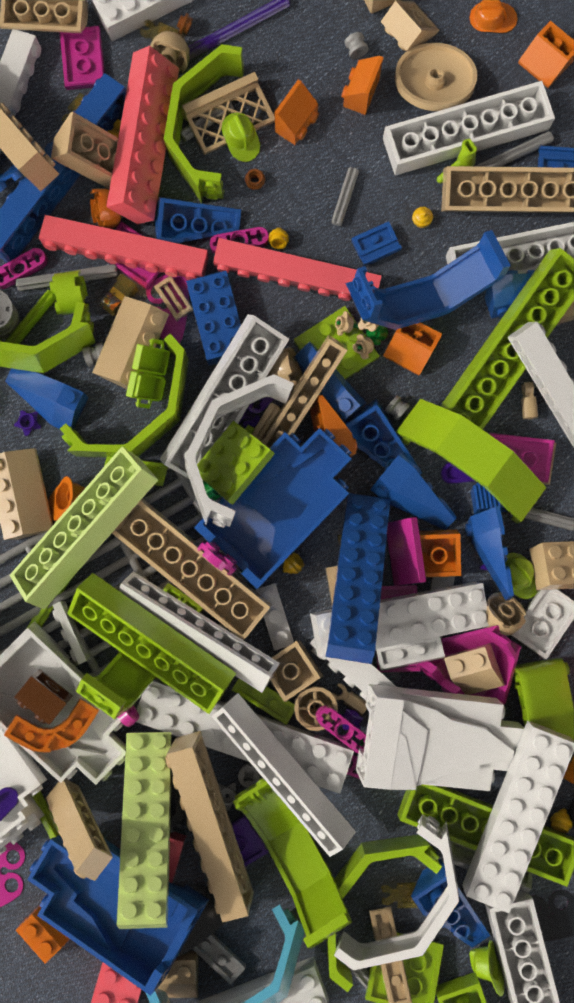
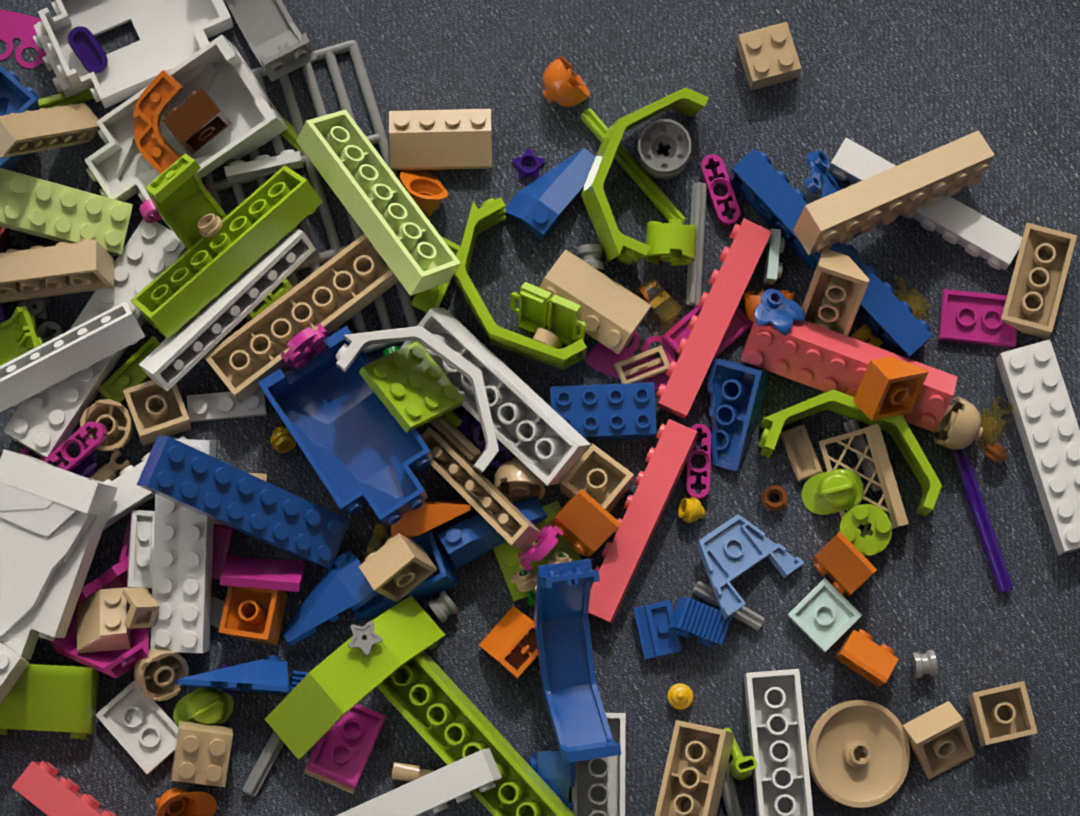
camera: 100 degrees right, 5 degrees down
none -> tan panel [122,587,160,629]
none -> tan plate [197,213,223,237]
none -> light grey plate [348,621,383,656]
none -> tan brick [358,533,437,603]
none -> clear yellow plate [362,523,387,563]
none -> dark pink plate [517,525,563,571]
none -> tan beam [533,328,563,349]
none -> orange slope [549,489,621,558]
none -> tan brick [560,444,634,513]
none -> blue brick [669,597,733,648]
none -> medium blue wing [696,514,804,619]
none -> blue plate [754,289,805,335]
none -> light aqua plate [763,228,785,285]
none -> tan tile [780,424,823,482]
none -> light aqua plate [787,578,862,653]
none -> lime plate [840,504,892,556]
none -> orange slope [853,356,929,421]

